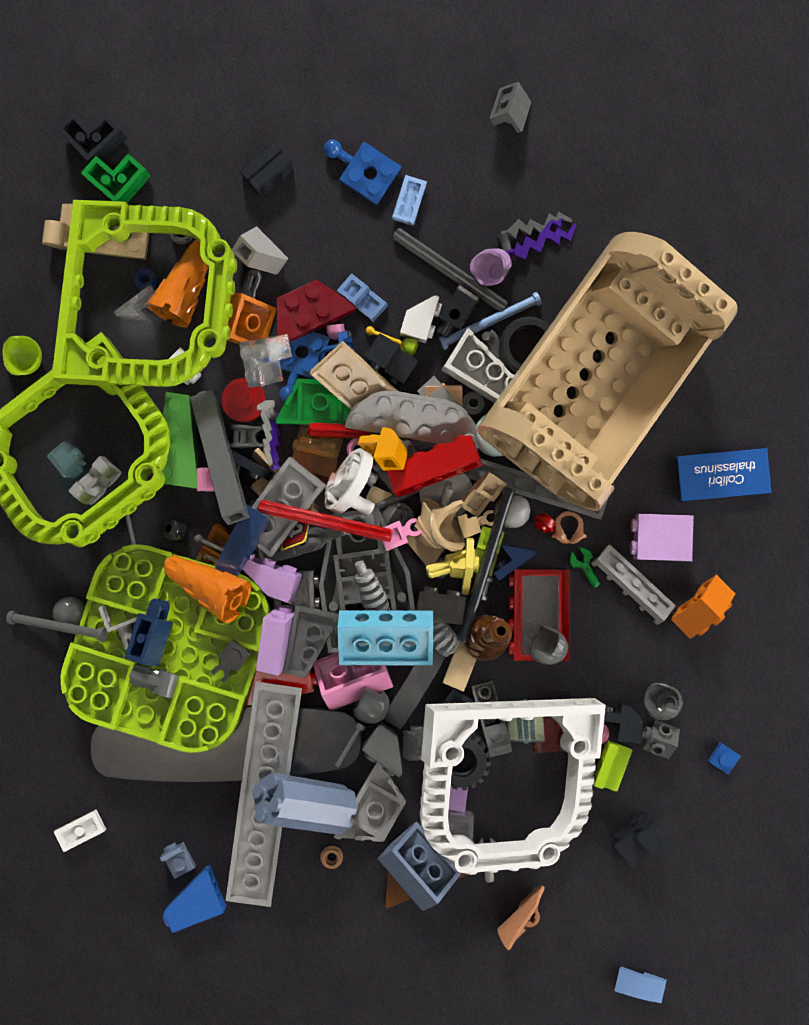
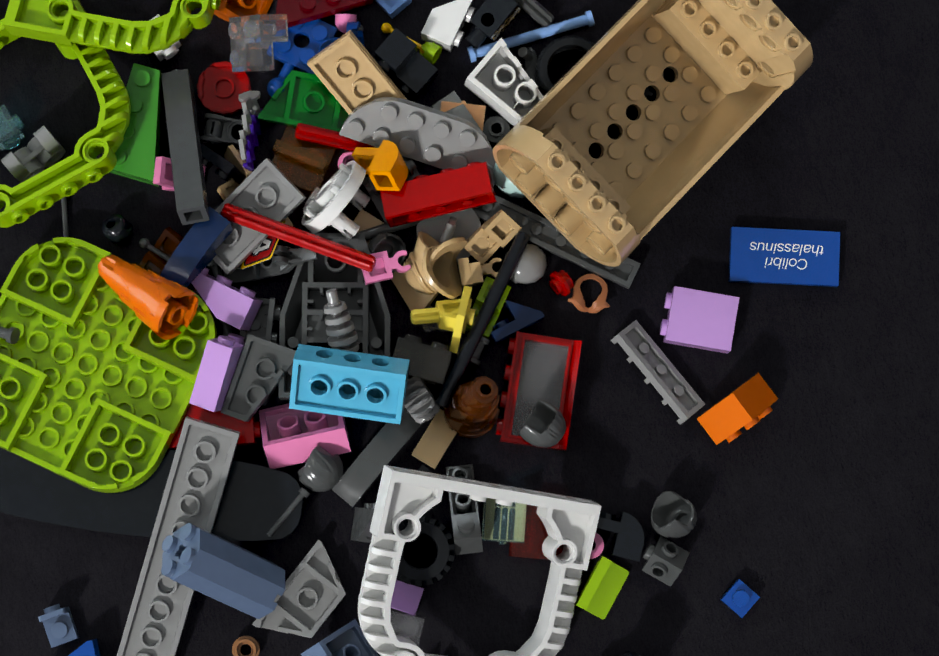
camera: 10 degrees right, 5 degrees down
light grey bracket [98,606,137,650] -> none
dark blue brick [124,598,173,666] -> none
dark grey piece [129,664,179,698] -> none
black plate [211,639,252,683] -> none
dark grey slope [362,721,402,778] -> none
green bar [569,547,600,588] -> none

